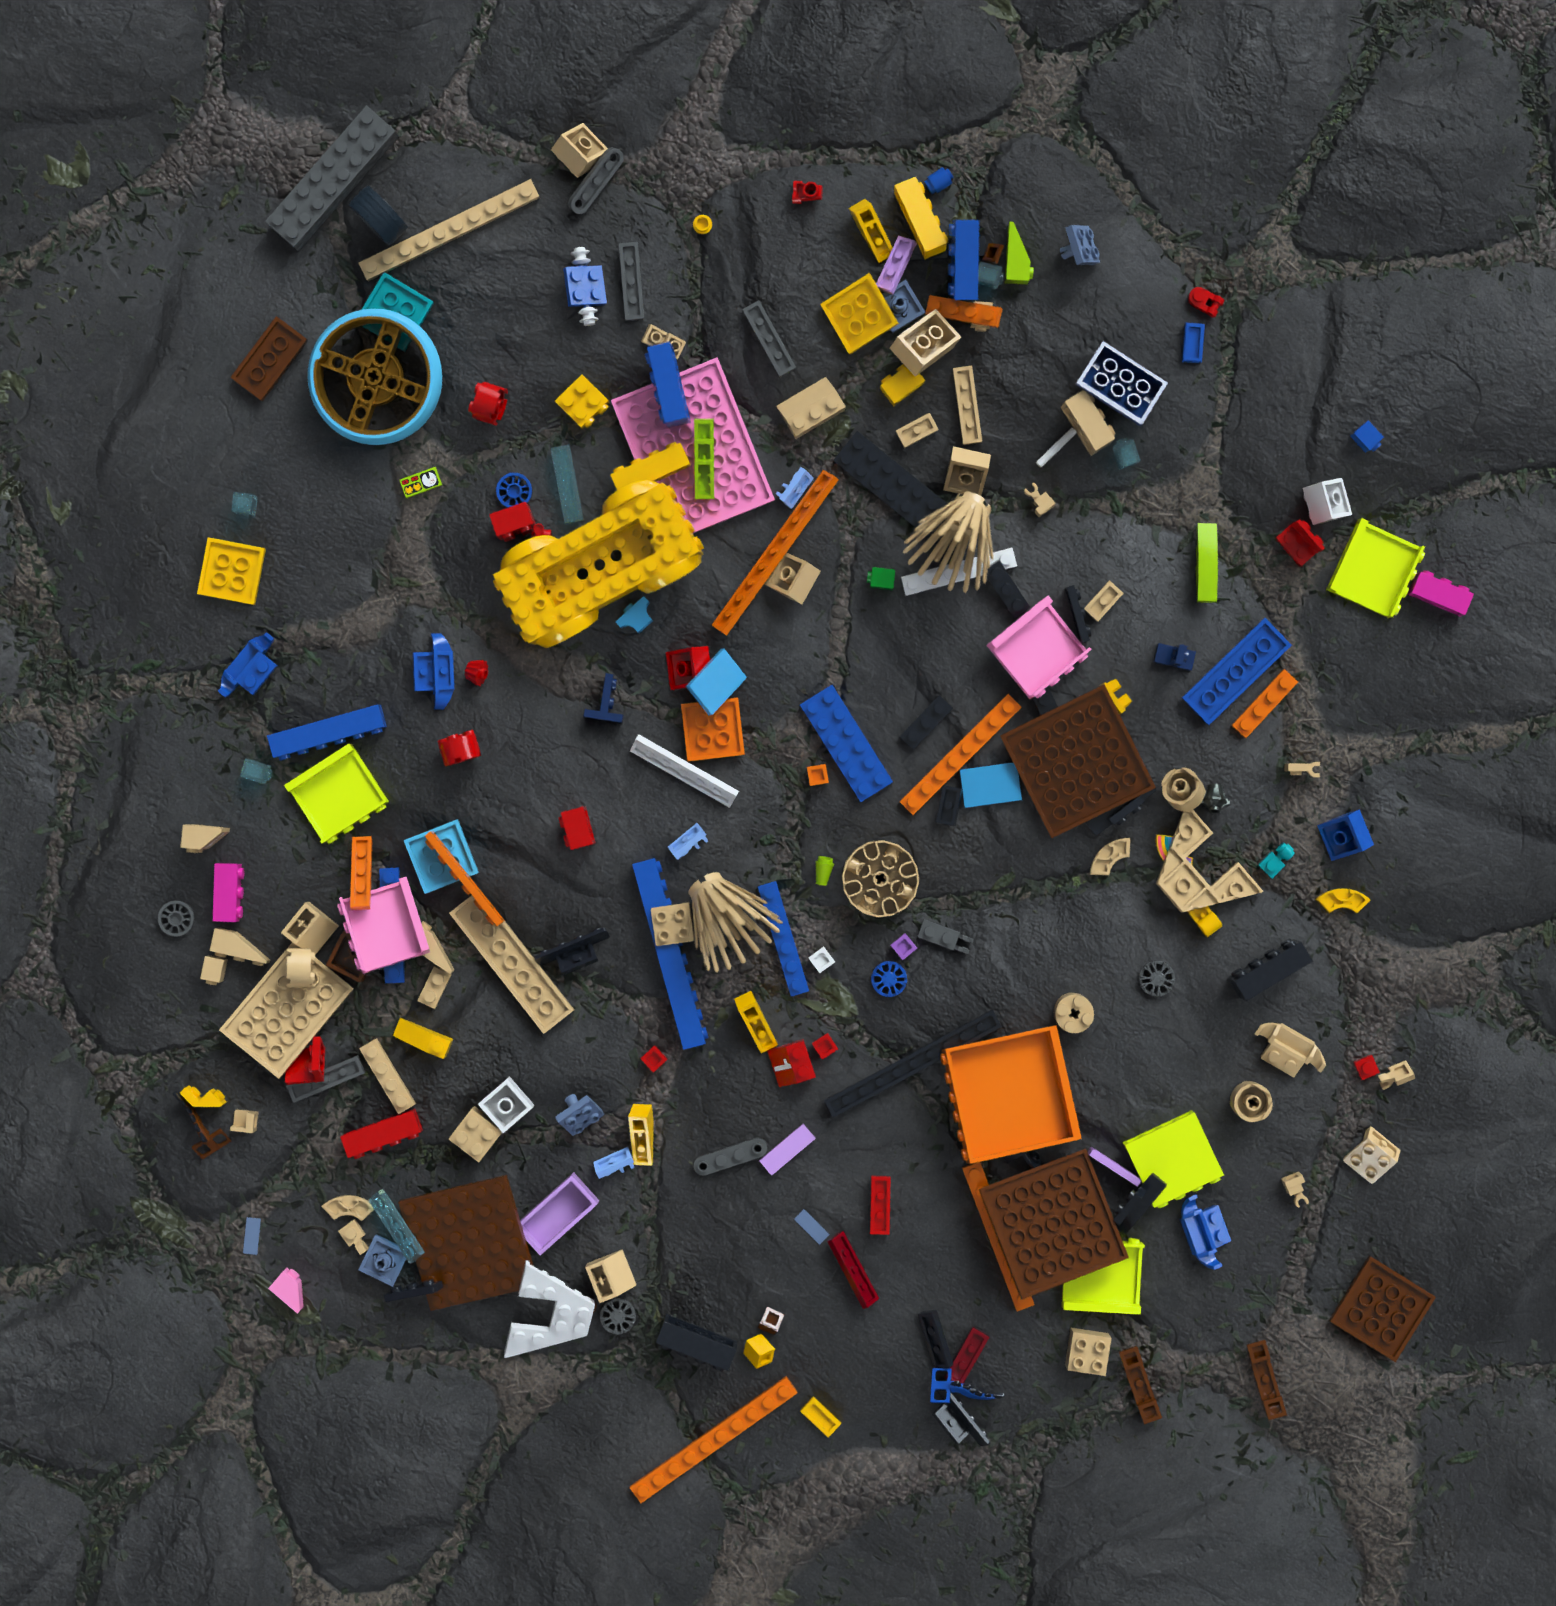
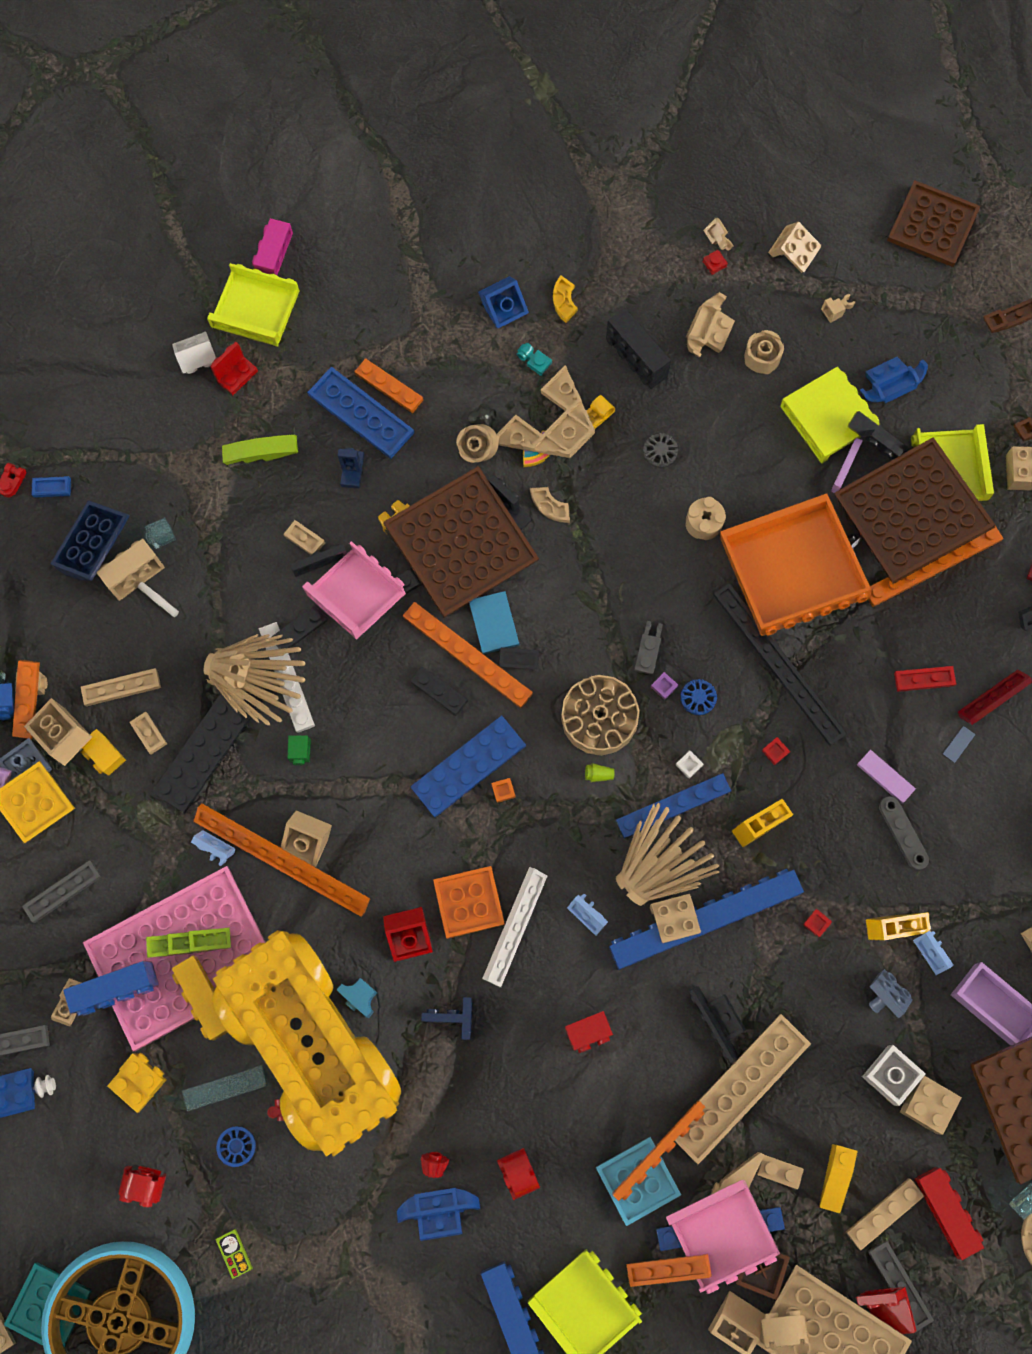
camera: 95 degrees left, 15 degrees down
red brick [489,502,536,542] -> none
dark azure tile [686,649,747,716] -> none
red slope [767,1039,816,1087] -> none
tan slope [776,377,846,439] -> none
tan slope [943,446,991,496] -> none
tan piece [1024,483,1055,517] -> none
tan plate [1284,762,1320,777] -> none
blue brick [1350,420,1384,453] -> none

